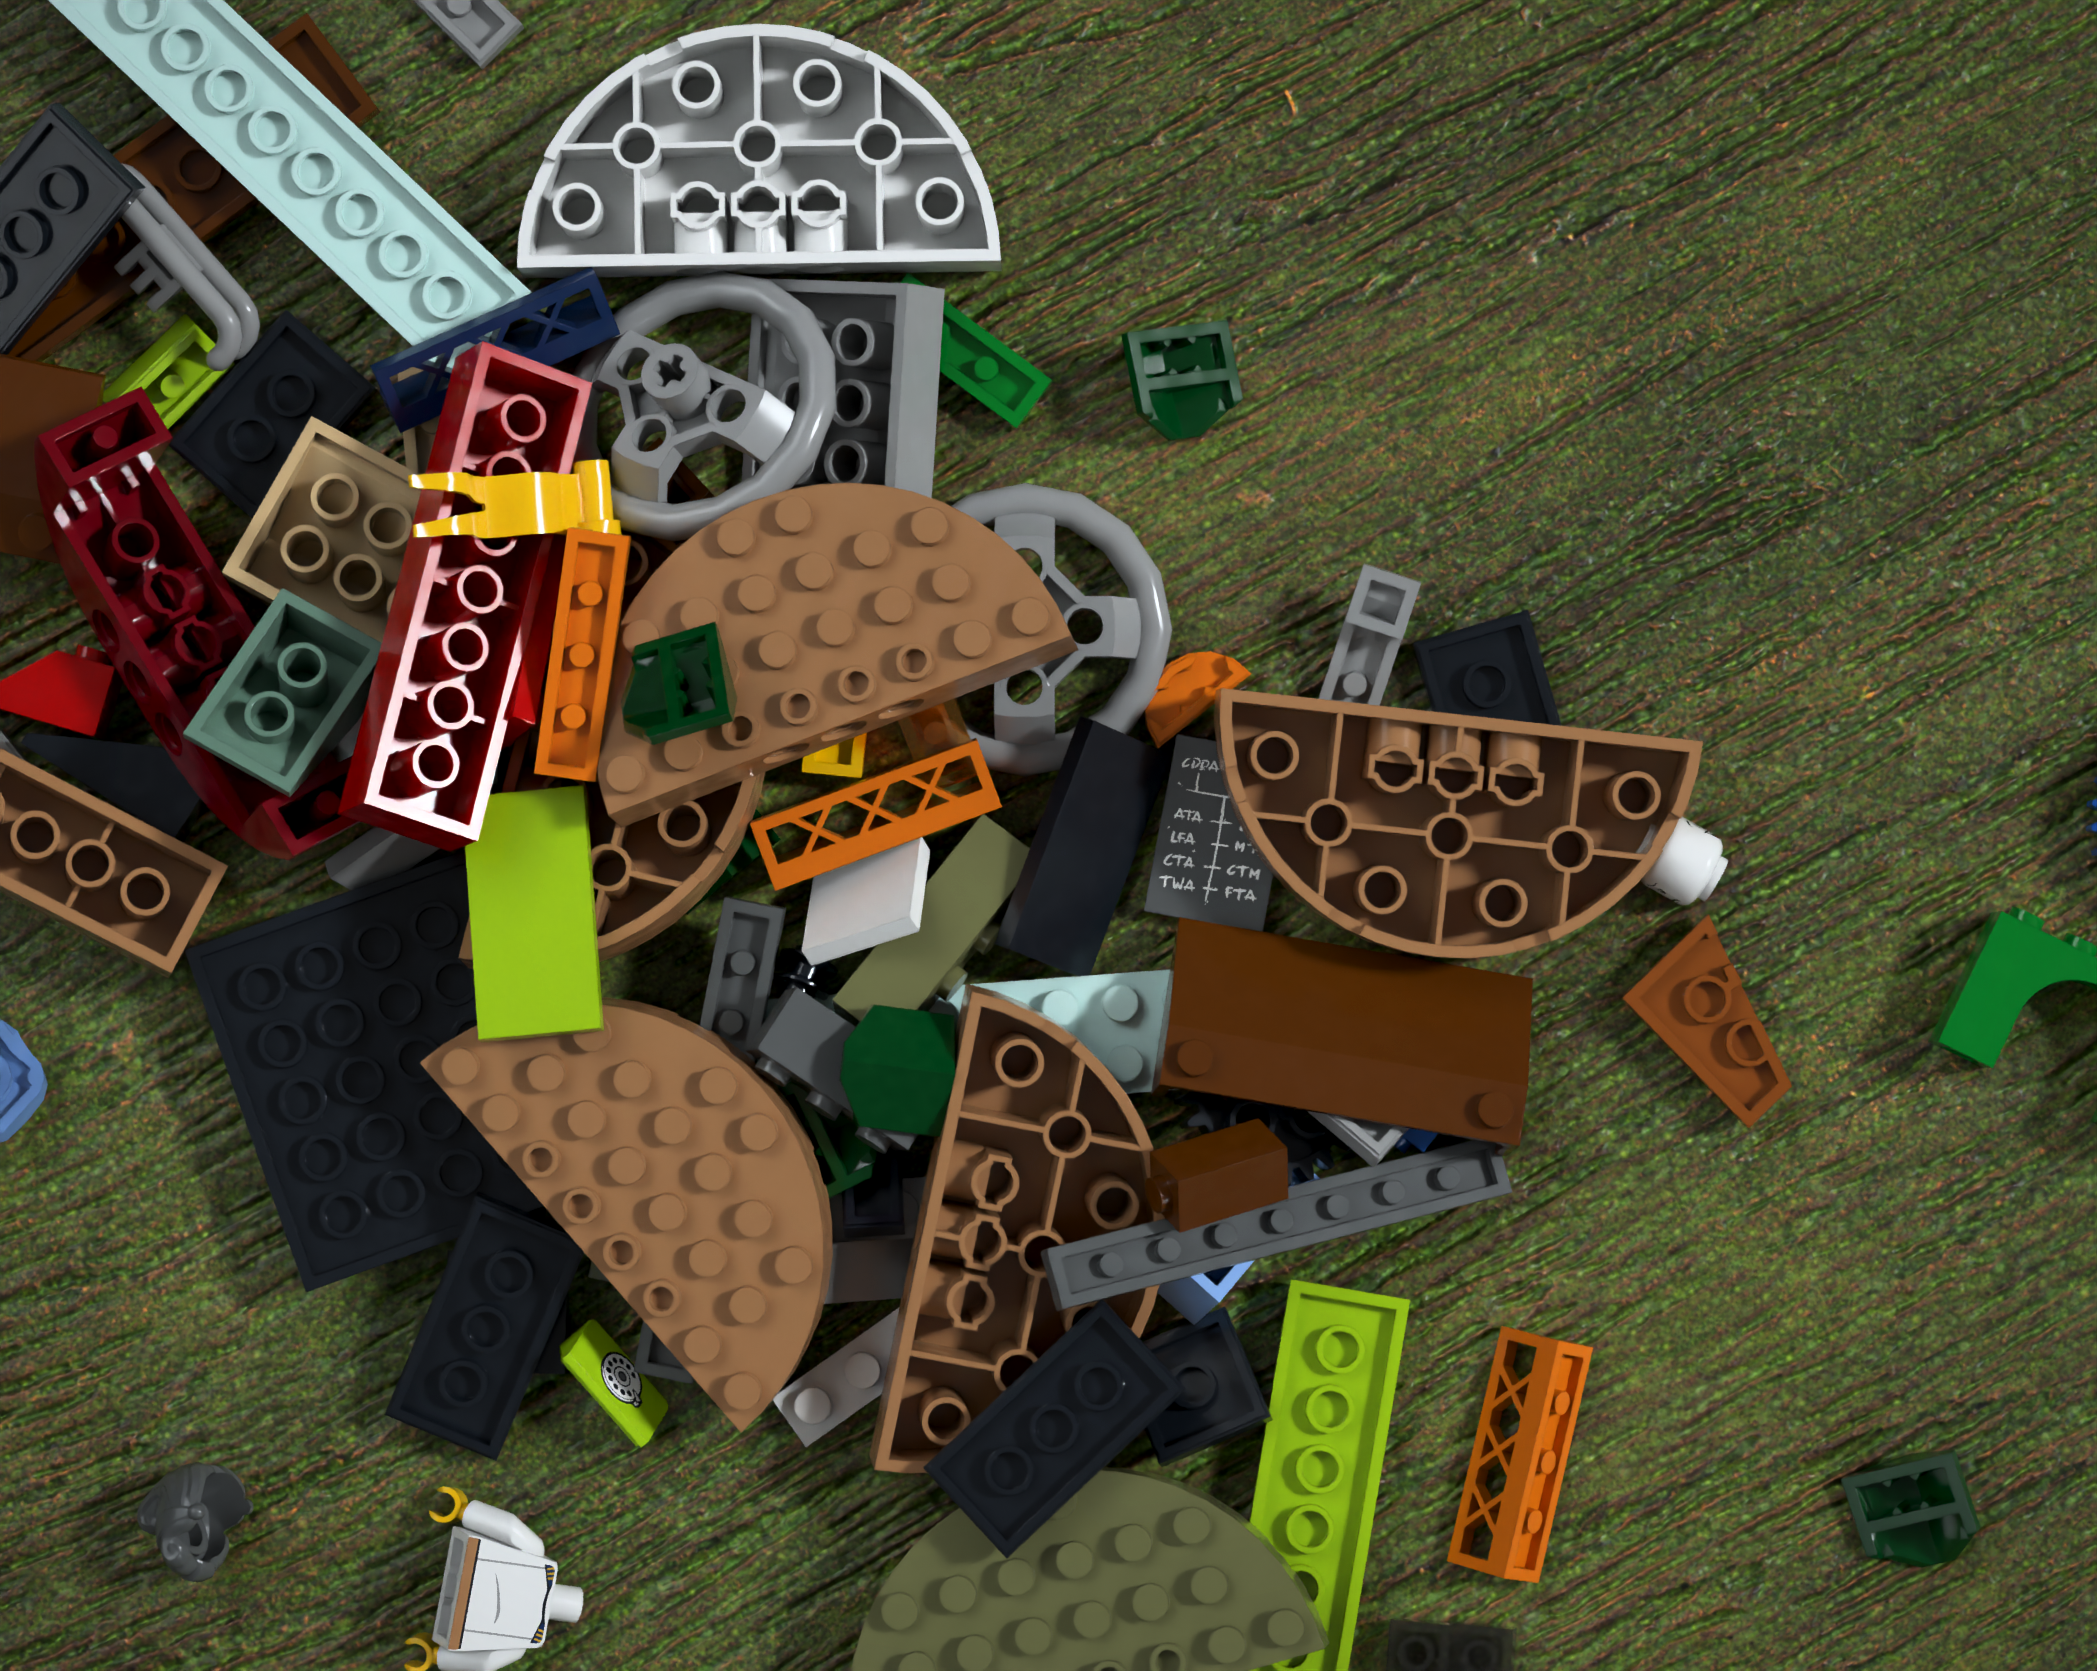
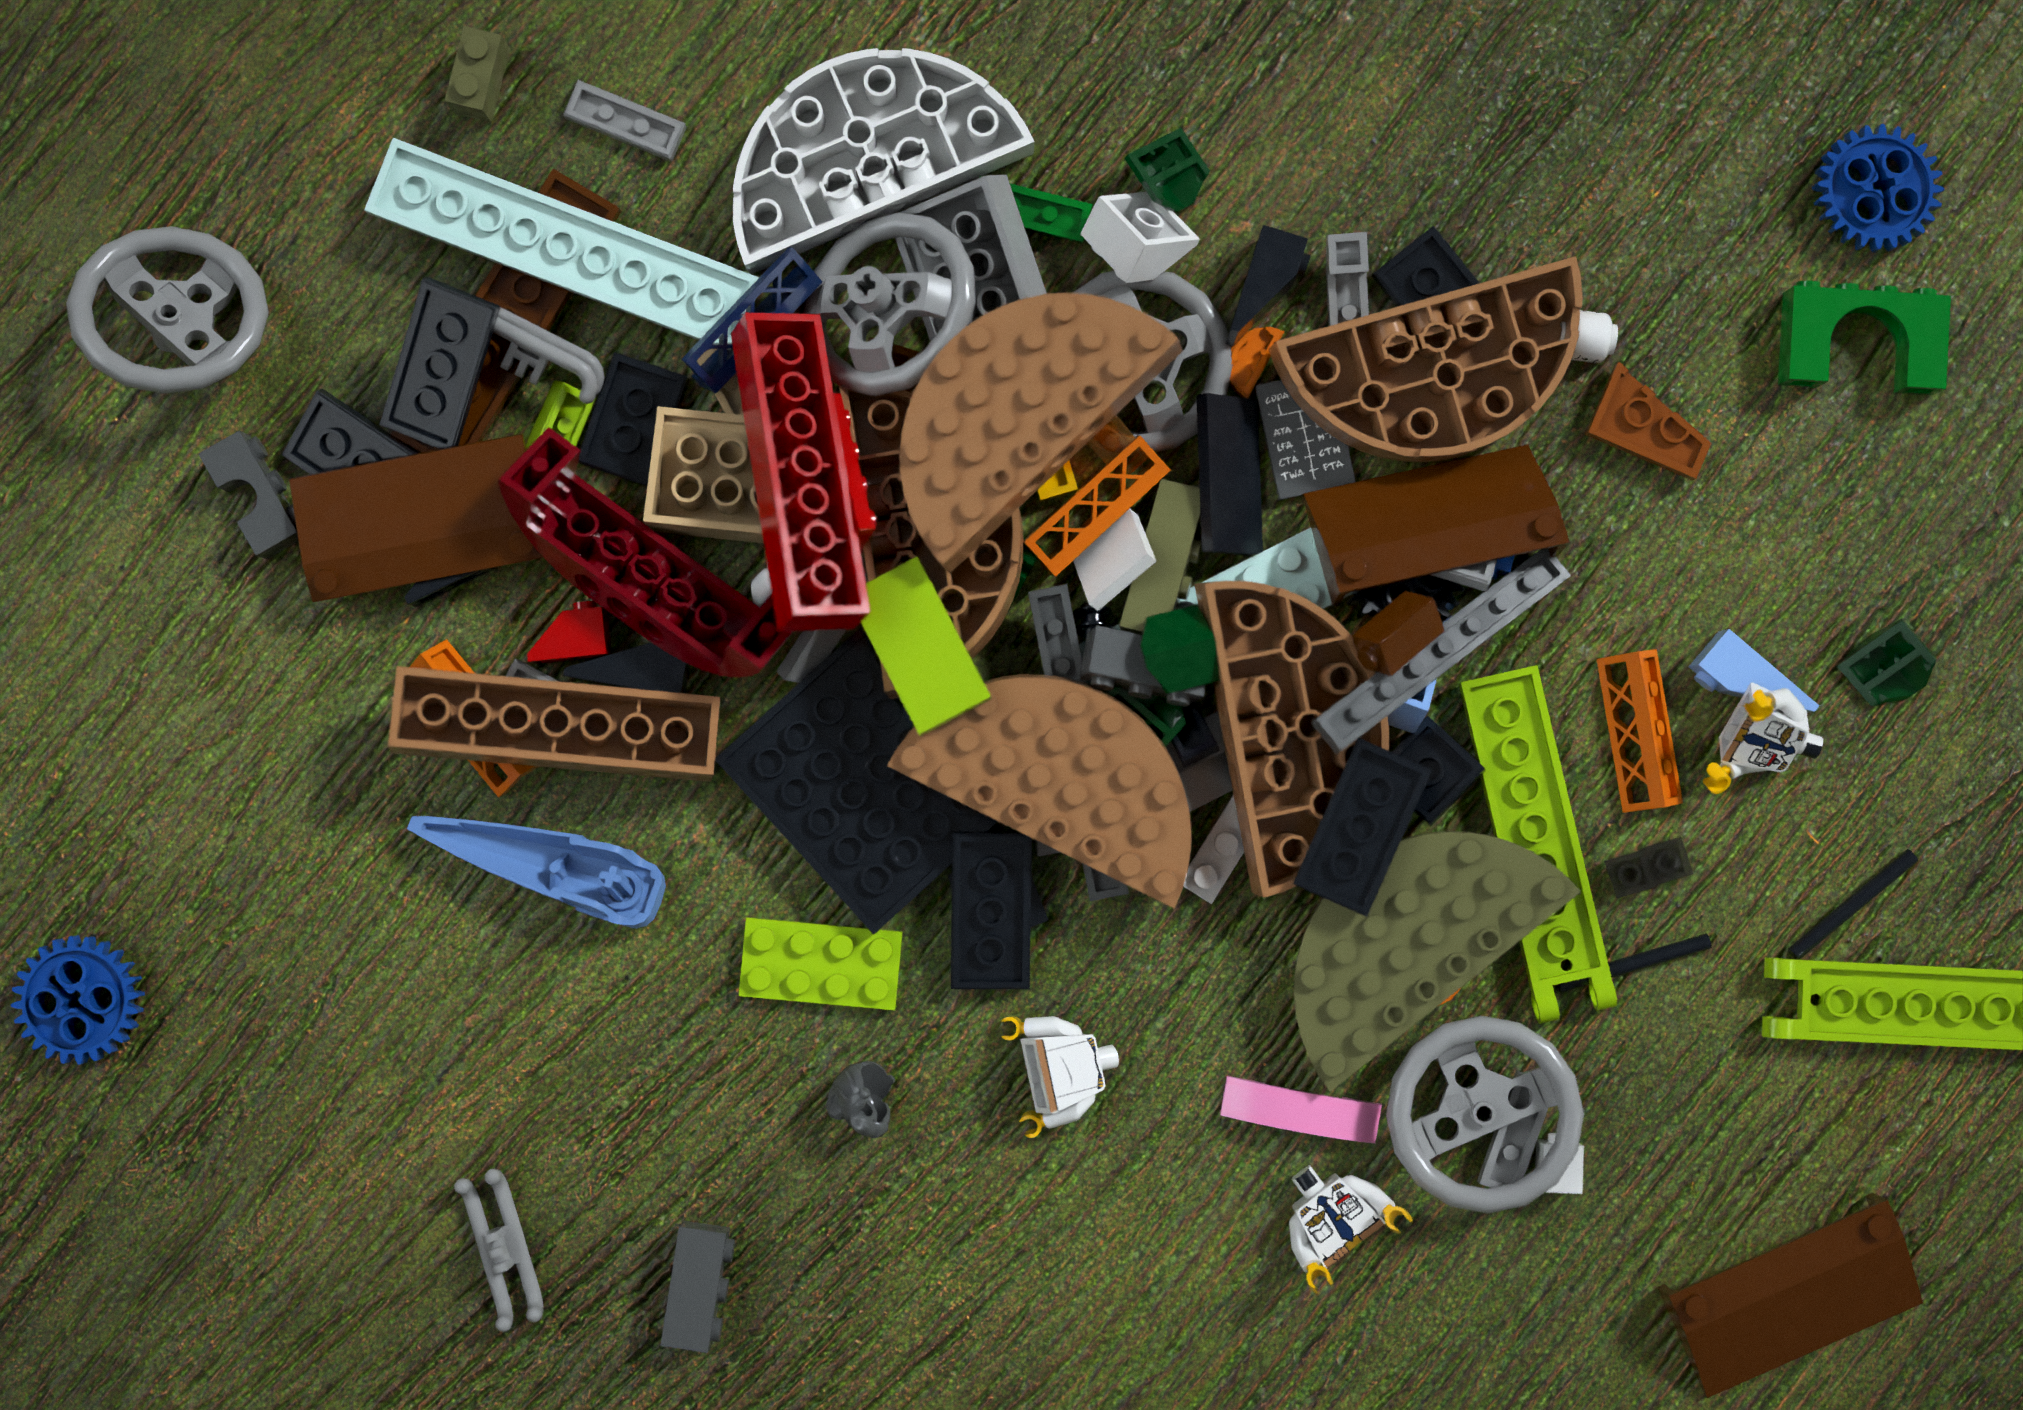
camera: 25 degrees left, 0 degrees up
sand green slope [183,588,382,797] -> none
yellow flag [408,460,622,539] -> none
orange fence [534,527,631,782] -> none
lime slope [559,1319,668,1448] -> none
dark green slope [621,622,737,745] -> none
none -> lime plate [739,917,903,1010]
none -> white slope [1081,192,1200,283]
none -> black slope [1226,225,1311,346]
none -> light blue slope [1688,629,1820,713]
none -> torso [1702,682,1823,794]

